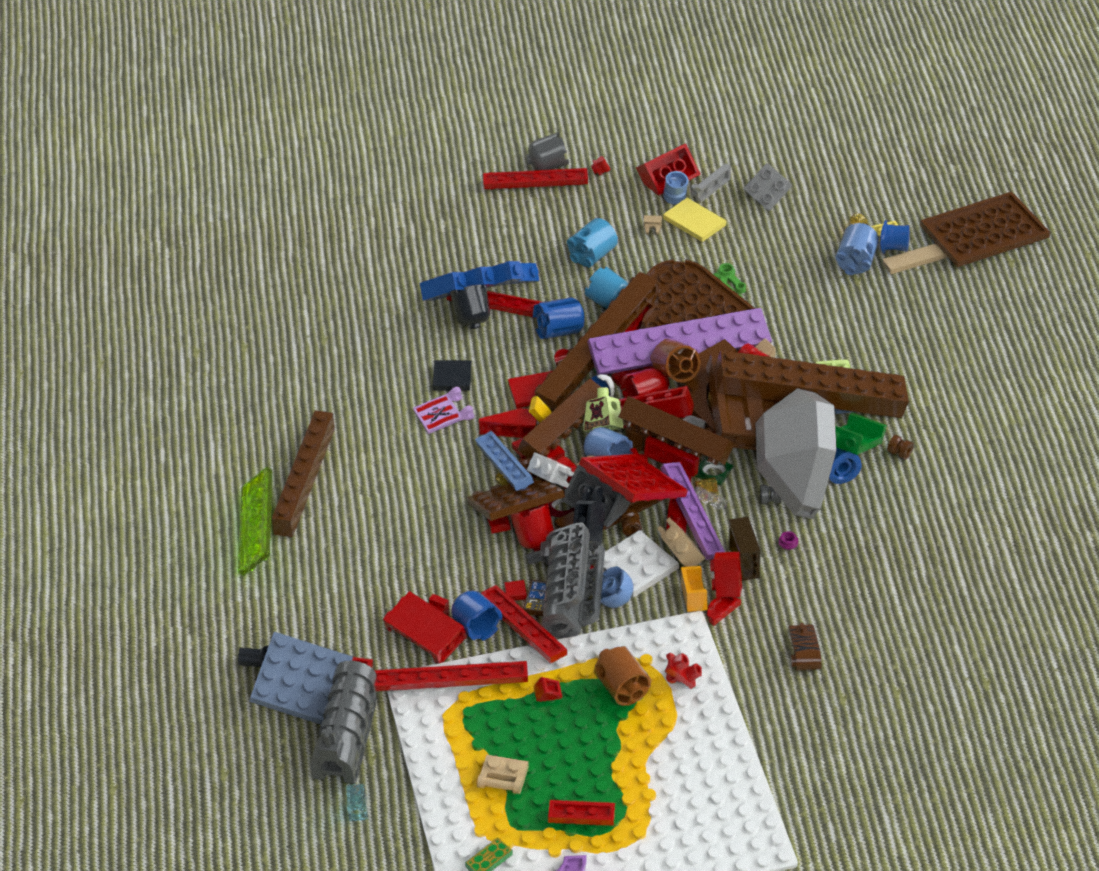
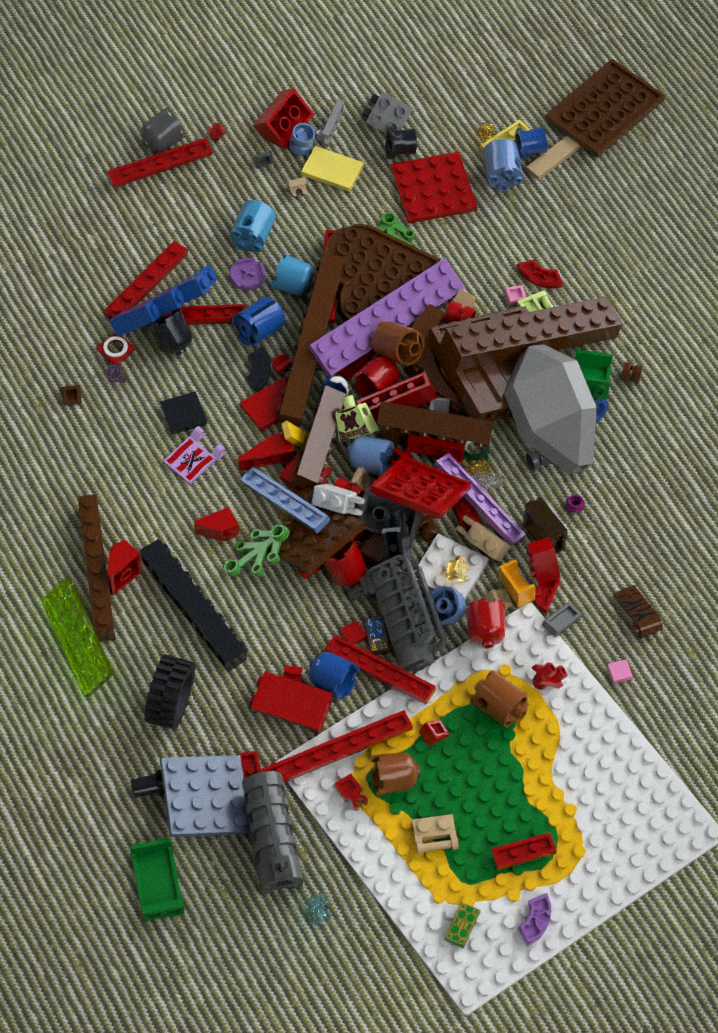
camera: 25 degrees left, 15 degrees up
none -> reddish brown slope [61,385,82,405]
none -> red piece [96,333,135,366]
none -> red plate [104,241,188,319]
none -> clear purple plate [106,364,127,383]
none -> red slope [108,539,142,596]
none -> green panel [130,838,185,922]
none -> black brick [139,539,248,672]
none -> black tyre [144,654,196,730]
none -> red slope [194,507,239,541]
none -> bright green plant [224,524,289,577]
none -> medium lavender tile [230,258,266,291]
none -> black tile [246,346,271,392]
none -> dark grey slope [252,151,273,169]
none -> red plate [334,773,368,811]
none -> dark orange cylinder [370,753,420,795]
none -> black piece [385,126,417,159]
none -> red plate [391,151,477,224]
none -> clear yellow tile [445,555,471,582]
none -> red cylinder [466,599,506,649]
none -> tan slope [484,589,513,609]
none -> bright pink tile [505,285,526,306]
none -> red tile [517,260,563,288]
none -> dark grey tile [542,602,583,638]
none -> bright pink tile [607,659,633,684]

